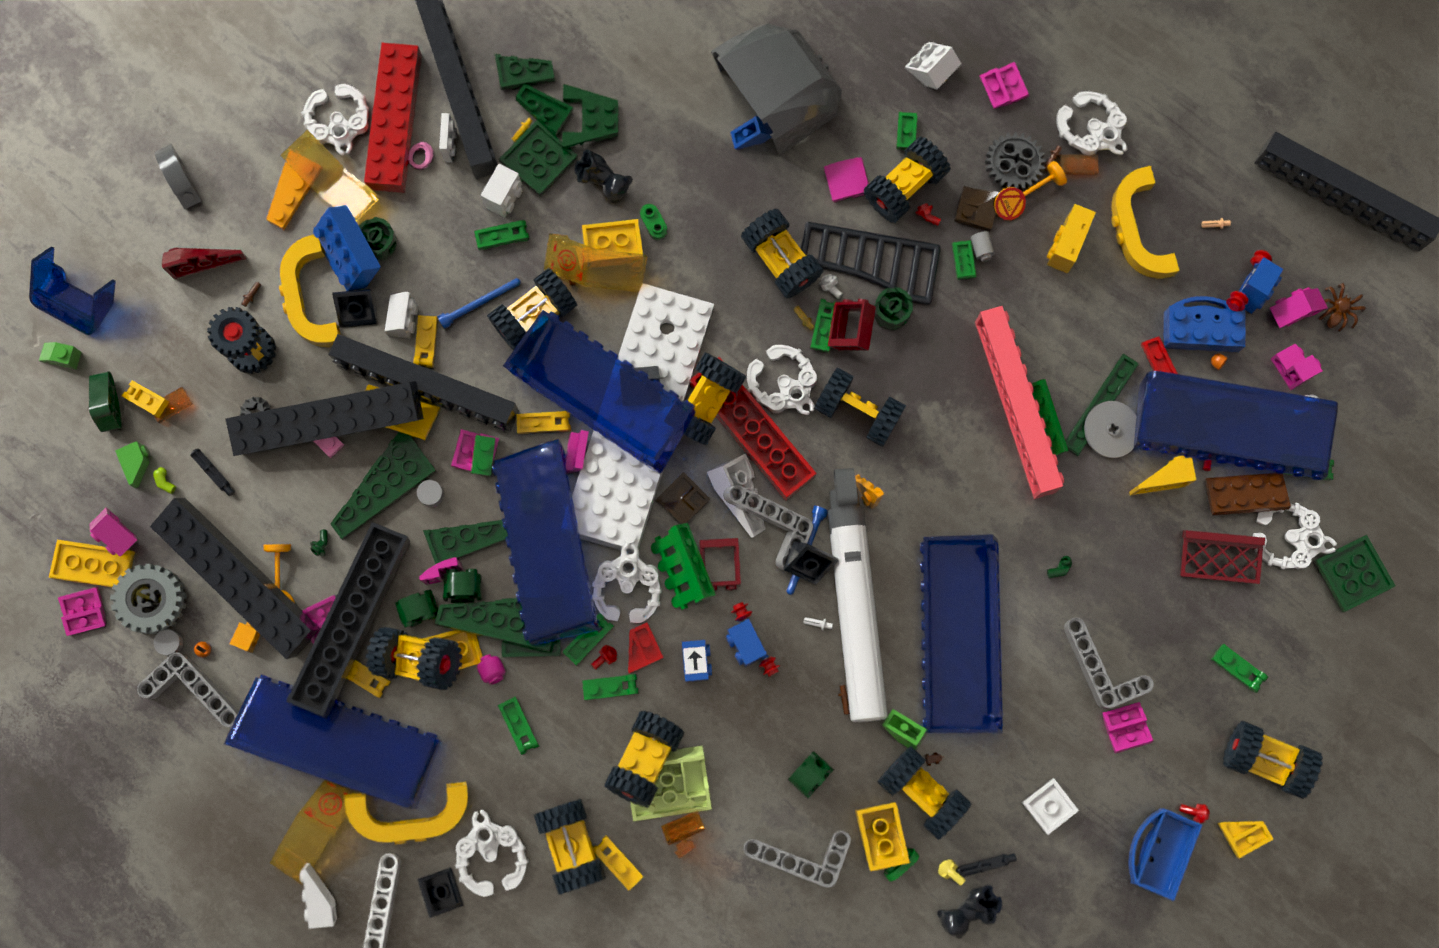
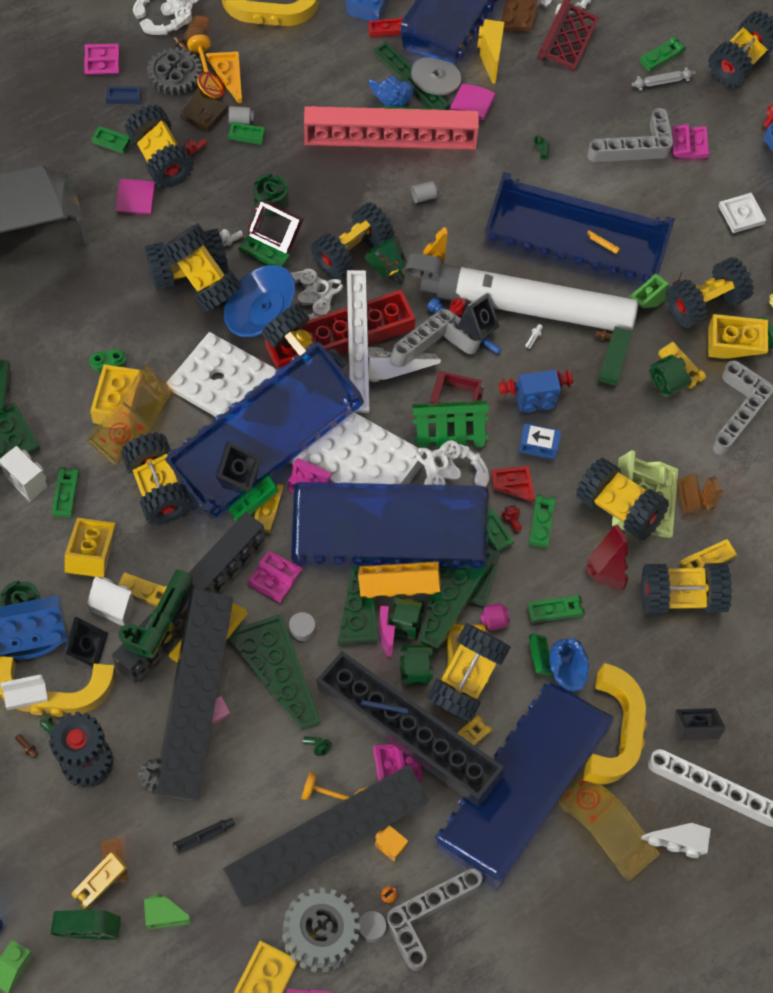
camera: 75 degrees left, 15 degrees down
dark pink brick [89,507,137,557] -> none
lime arm [153,467,176,494] -> none
blue piece [437,278,521,329] -> none
white piece [456,810,529,897] -> none
green plate [471,435,495,476] -> none
black animal [575,149,633,203] -> none
dark brown plate [655,472,710,524] -> none
blue slope [730,116,773,149] -> none
clear yellow piece [794,306,814,330] -> none
black bar [801,221,941,305] -> none
white slope [905,42,961,89] -> none
yellow piece [1046,204,1096,274] -> none
none -> white panel [1,674,48,710]
none -> dark green arm [39,715,54,734]
none -> yellow slope [65,518,116,578]
none -> dark blue tile [106,86,142,104]
none -> dark green piece [118,570,193,658]
none -> black plate [160,223,242,312]
none -> light orange wing [206,52,242,103]
none -> black slope [216,441,261,493]
none -> blue dish [224,265,296,337]
none -> green plate [229,476,280,521]
none -> white plate [347,270,369,413]
none -> light orange brick [358,562,441,598]
none -> dark blue piece [361,698,409,714]
none -> dark green torso [365,235,407,282]
none -> blue piece [368,75,414,107]
none -> light grey brick [411,181,439,203]
none -> dark pink slope [450,84,496,120]
none -> red plate [450,298,466,318]
none -> green plate [528,633,554,676]
none -> blue piece [549,638,590,692]
none -> dark red wedge [586,524,628,590]
none -> light orange wheel [587,230,620,254]
none -> dark green beam [598,326,632,386]
none -> light grey wheel [631,67,696,90]
none -> yellow plate [658,342,706,389]

